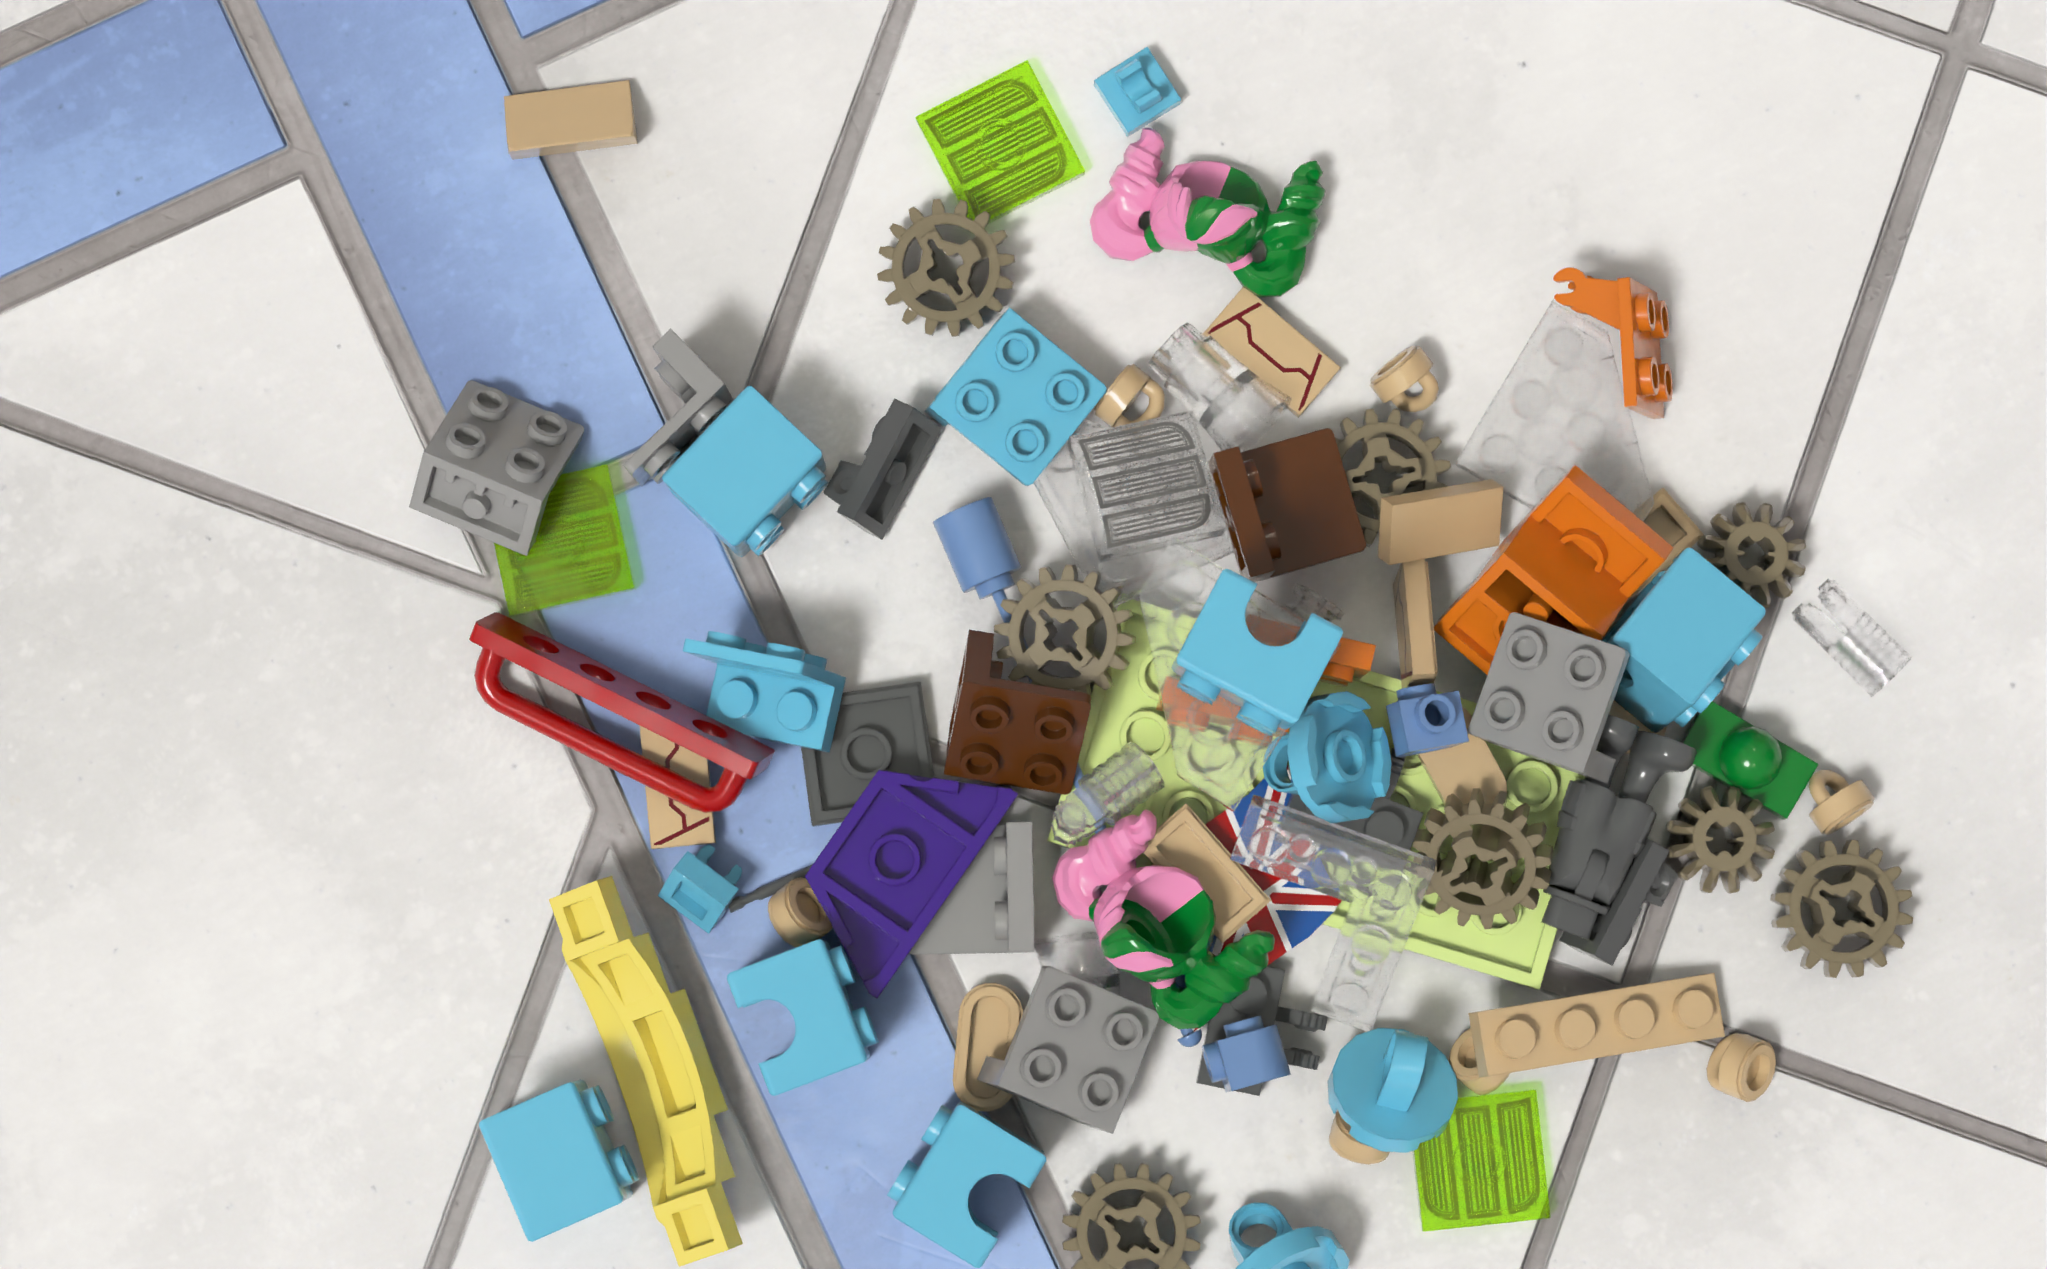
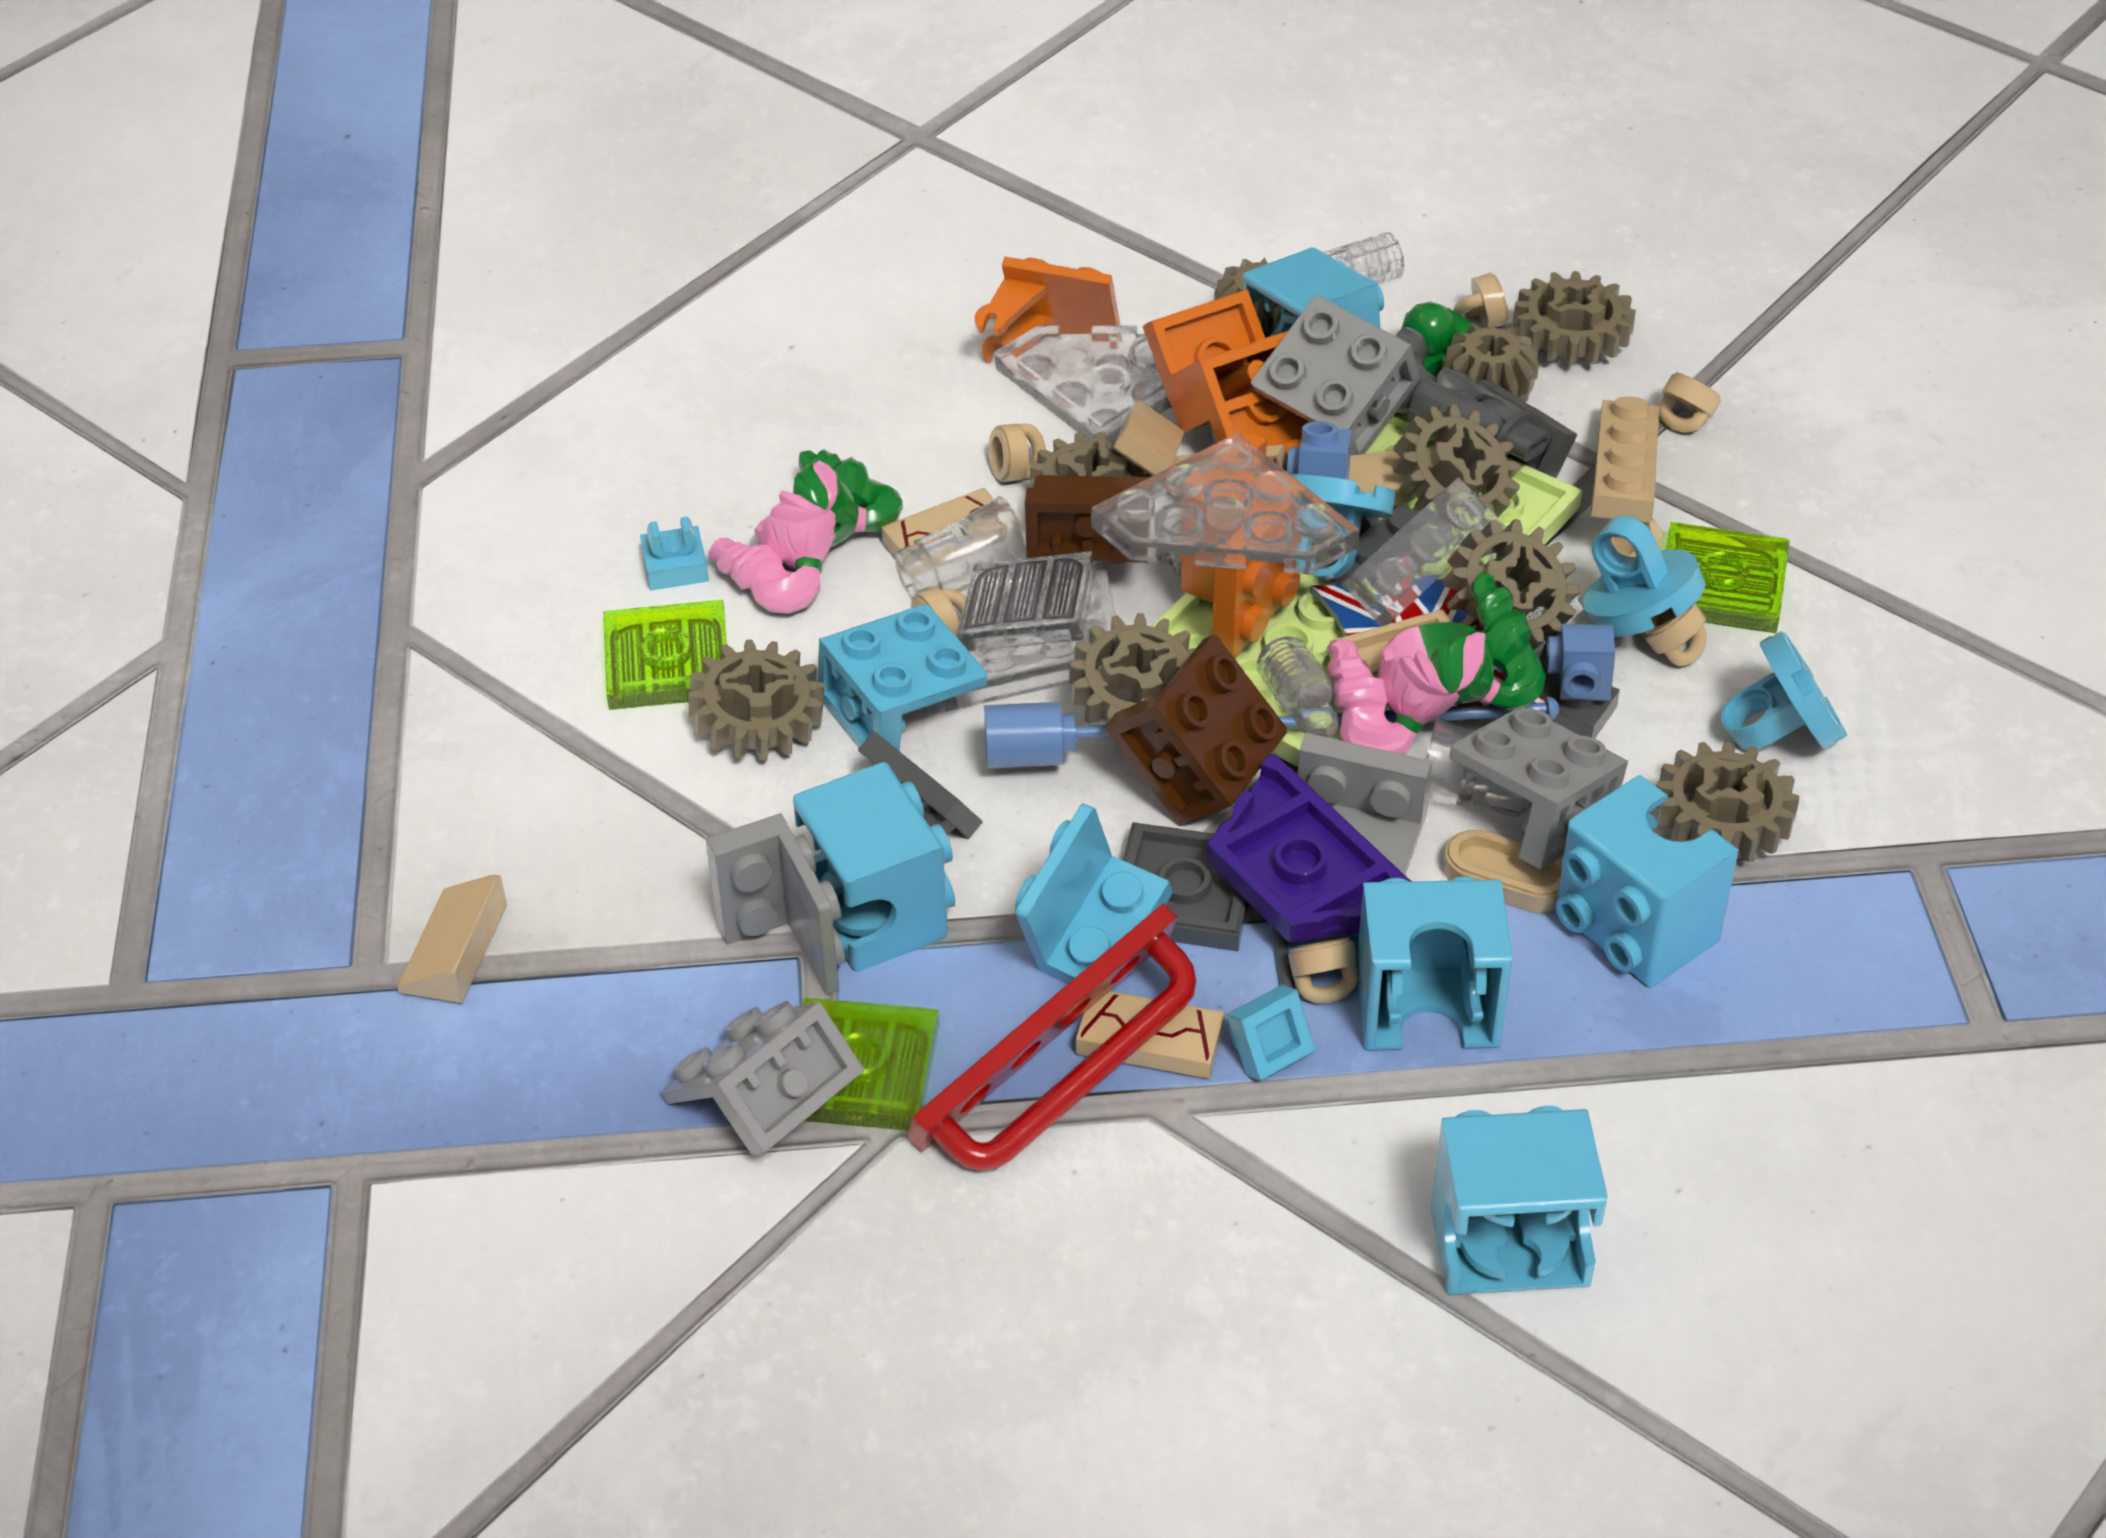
camera: 65 degrees left, 40 degrees down
light yellow piece [549,876,743,1267] -> none
medium azure piece [1172,569,1343,736] -> none
none -> dark tan gear [1443,519,1580,650]

